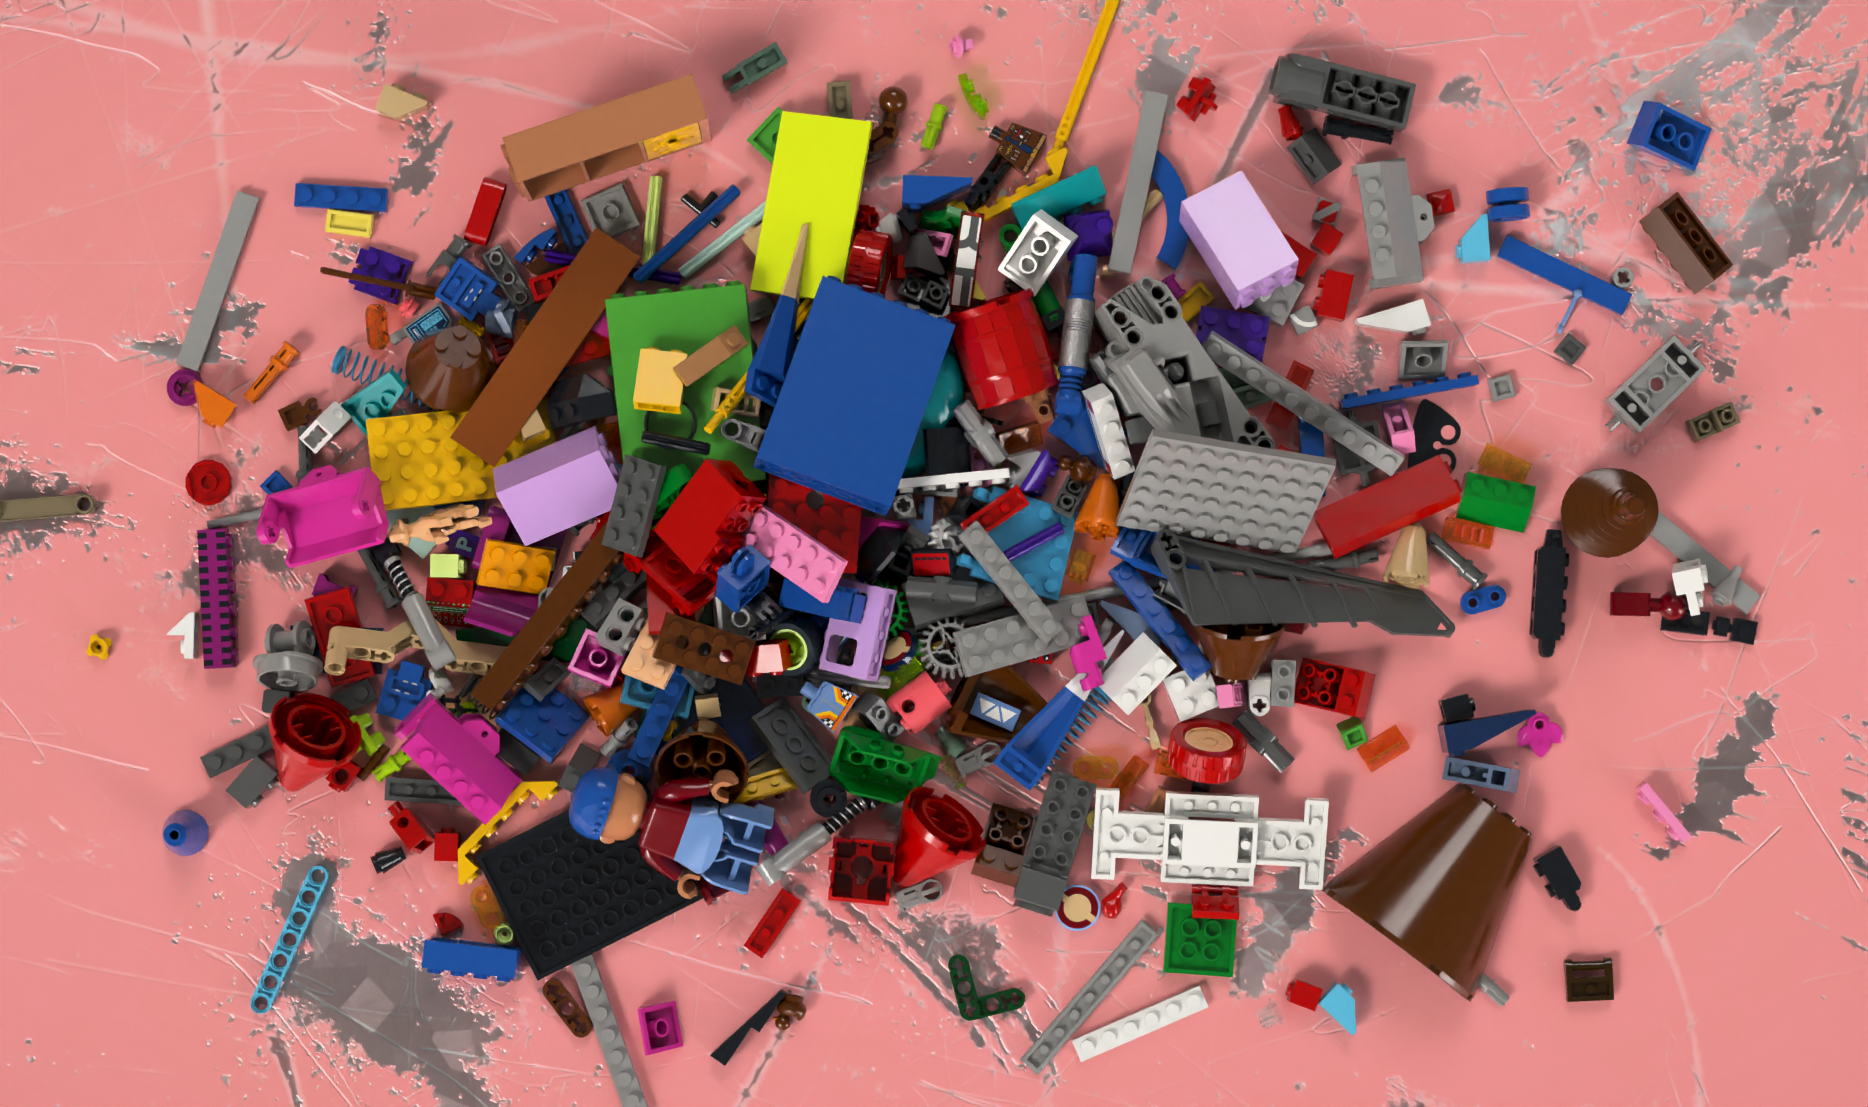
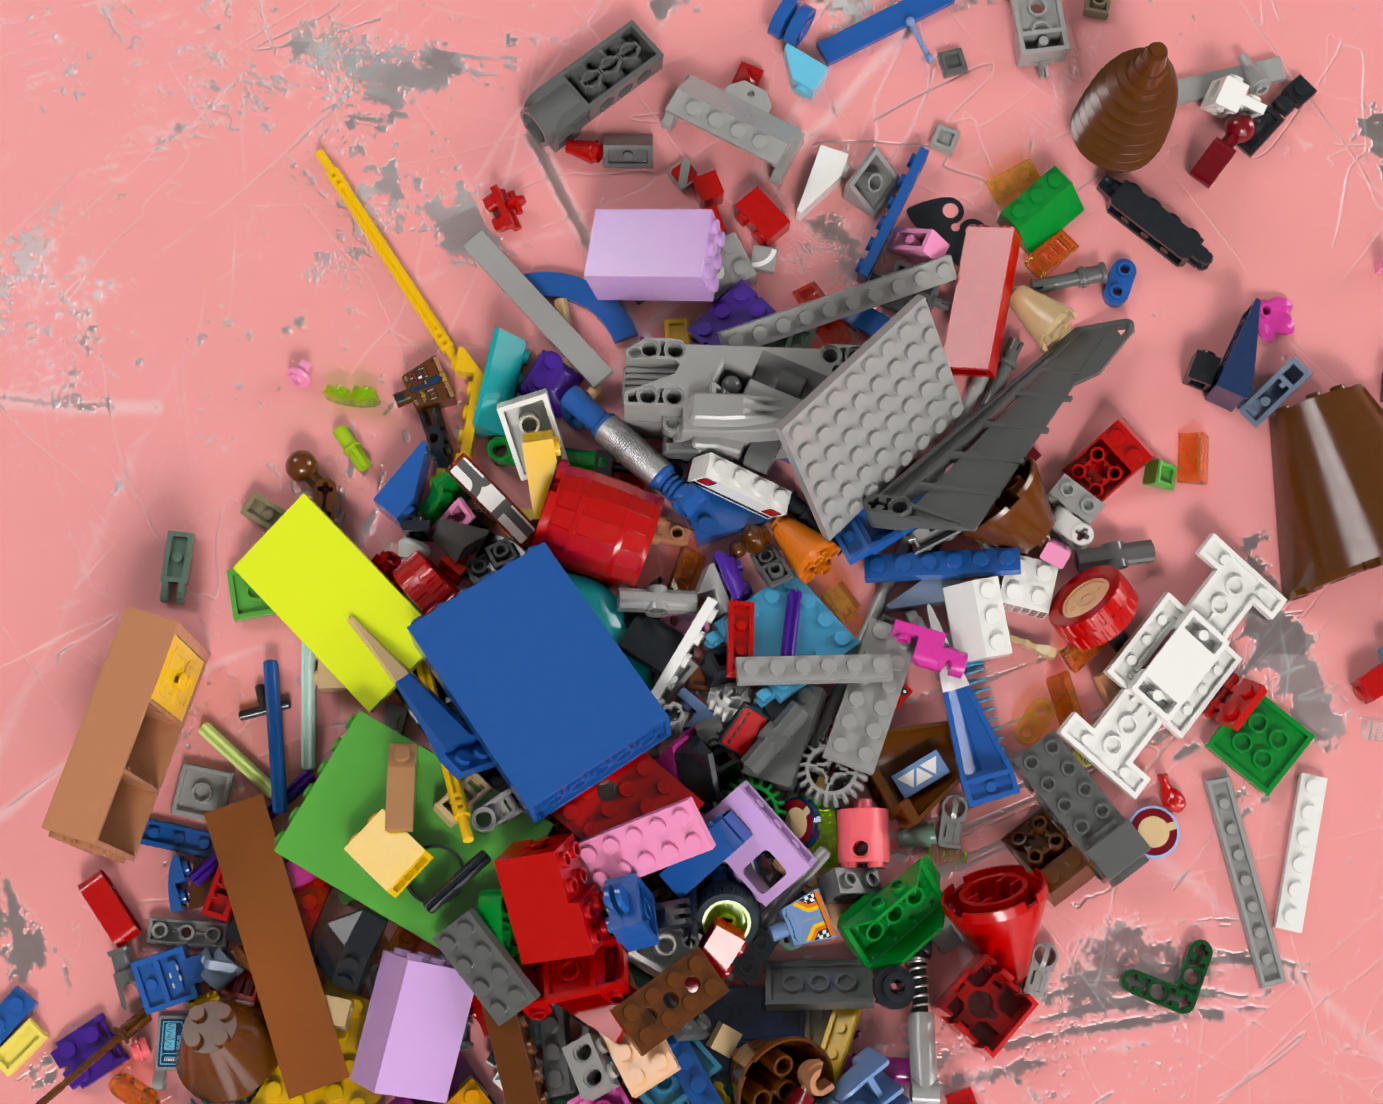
camera: 60 degrees left, 10 degrees down
black pin [1322,115,1394,145] -> none
none -> yellow slope [522,429,561,520]

